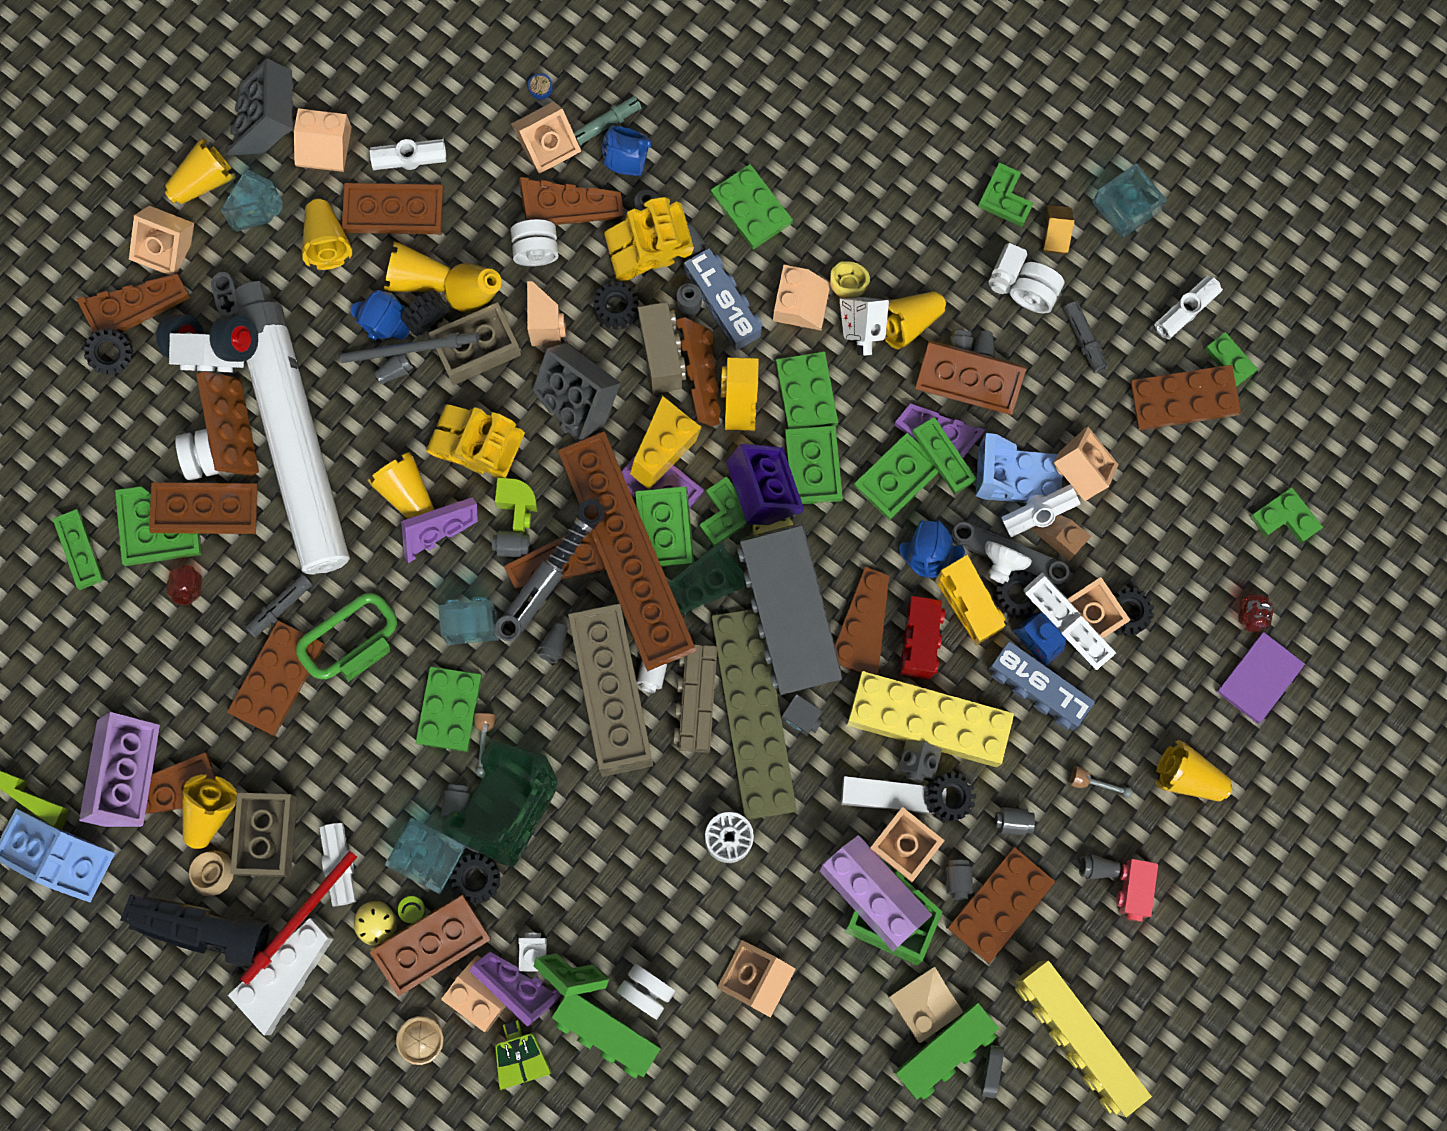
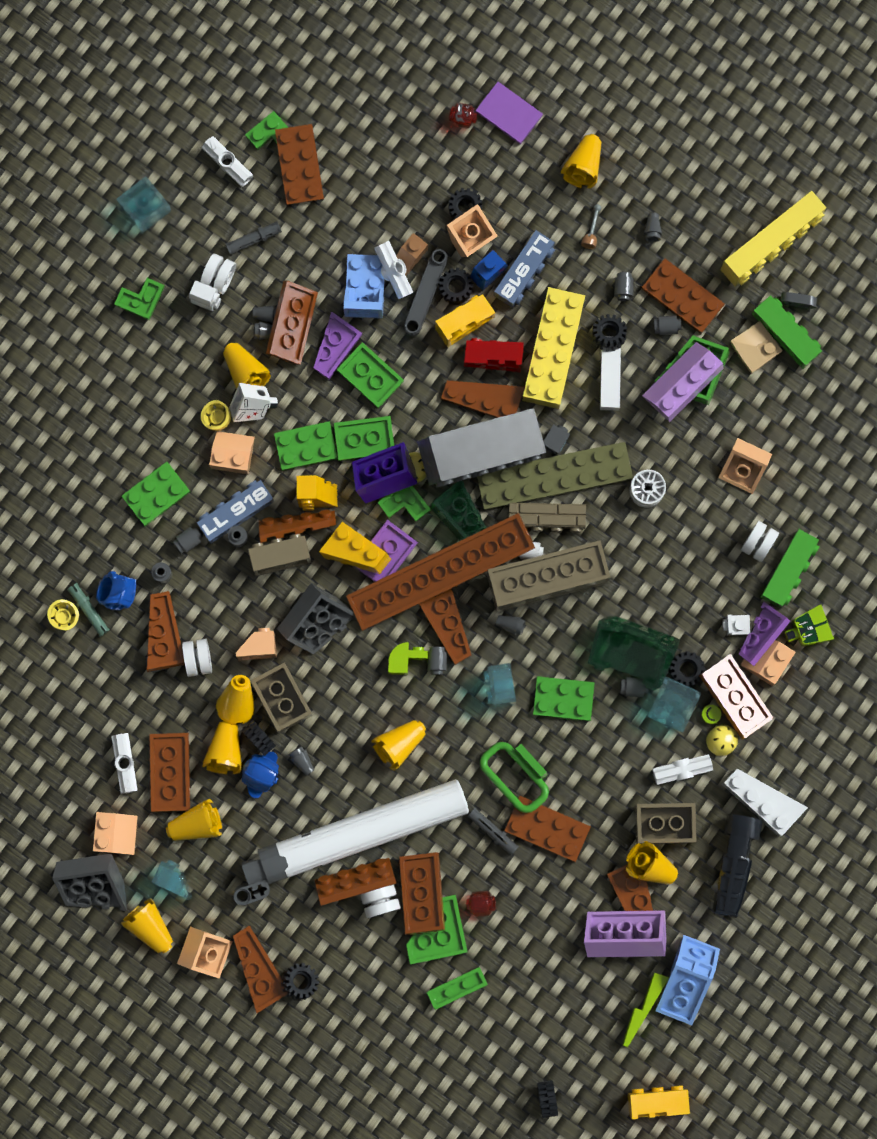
camera: 90 degrees left, 5 degrees up
brick [156,314,258,372] -> none
tan hat [189,850,234,897] -> none
red bar [240,850,357,985] -> none
dark grey bar [340,332,479,363] -> none
tan hat [396,1016,444,1065] -> none
medium lavender wing [401,497,478,563] -> none
yellow connector [426,404,525,478] -> none
hinge [474,713,495,777] -> none
piece [495,499,607,641] -> none
light nougat slope [511,101,581,174] -> none
tile [528,74,553,100] -> none
bright green plate [533,953,609,997] -> none
black tyre [594,281,639,330] -> none
yellow connector [604,197,694,281] -> none
bright green plate [635,486,694,566] -> none
light nougat slope [870,807,945,882] -> none
dark grey brick [898,740,942,782] -> none
blue piece [899,520,965,578] -> none
bright green plate [912,417,976,494] -> none
white hair [985,541,1032,584] -> none
white slope [1024,572,1116,670] -> none
slope [1043,205,1074,255] -> none
light nougat slope [1054,427,1119,501] -> none
coral brick [1116,859,1158,922] -> none
bright green plate [1250,488,1323,544] -> none
none -> light yellow helmet [47,599,79,630]

